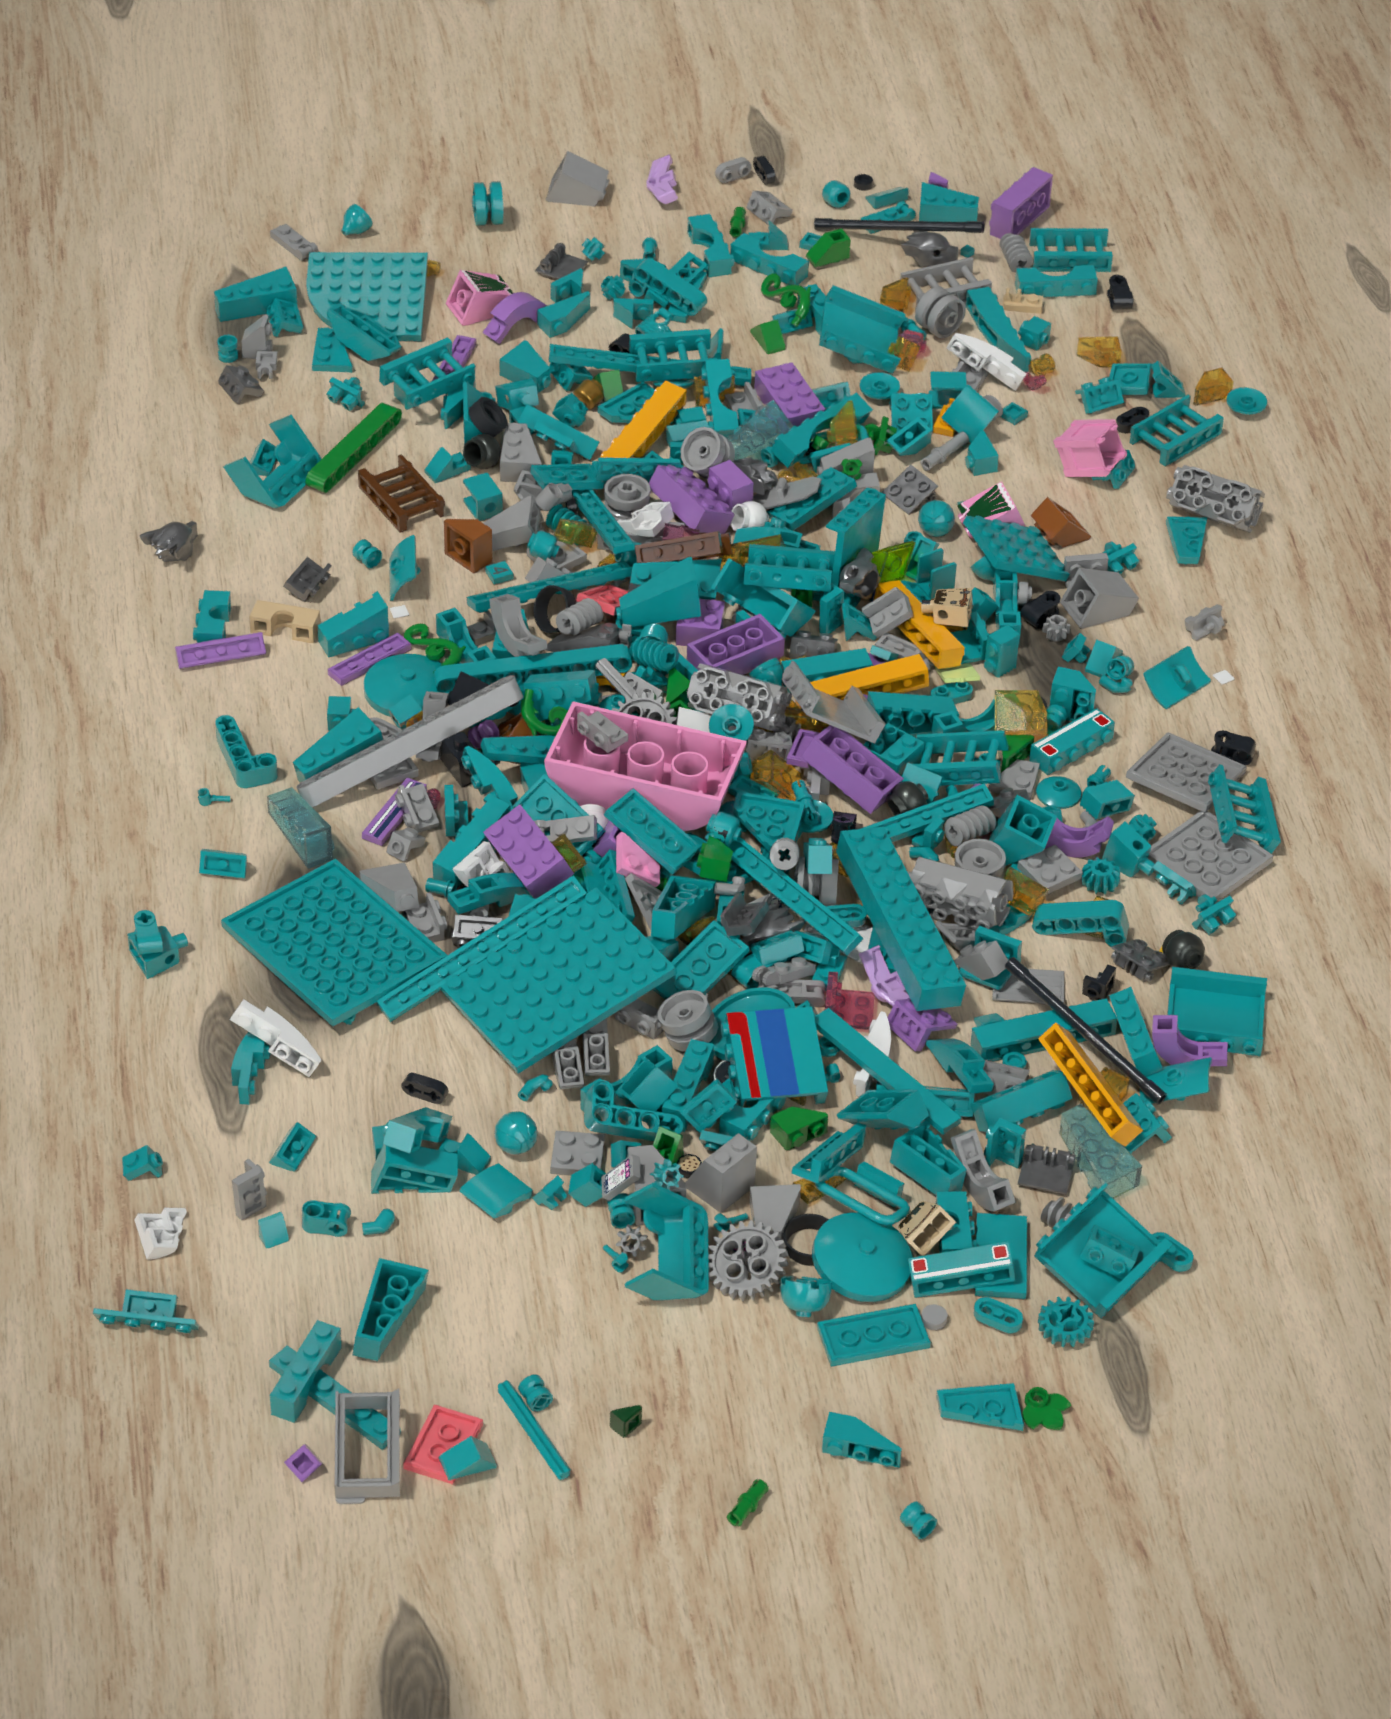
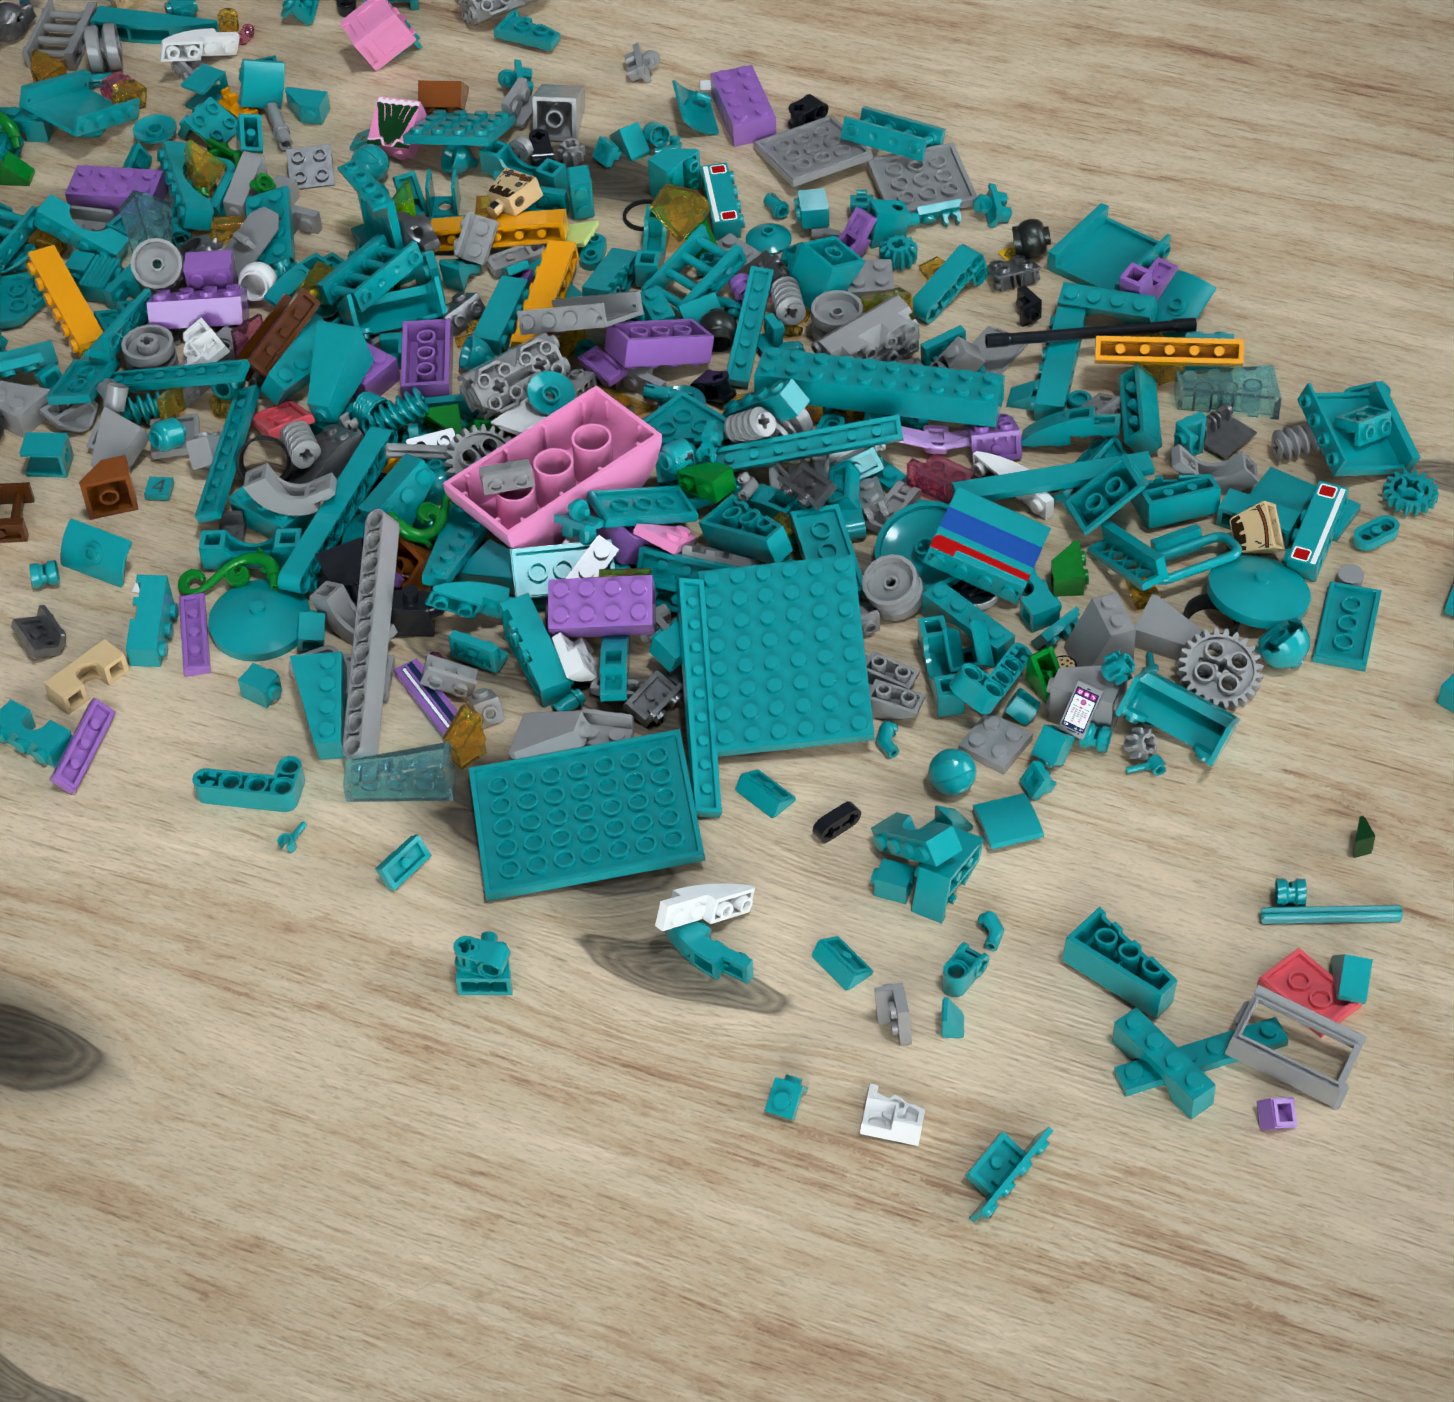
camera: 55 degrees left, 5 degrees up
teal bracket [680,1079,737,1133] -> none
none -> clear yellow slope [442,704,487,770]
none -> teal hips [554,499,604,544]
none -> teal plate [696,419,723,463]
none -> medium lavender brick [710,65,777,147]
none -> teal slope [735,769,796,818]

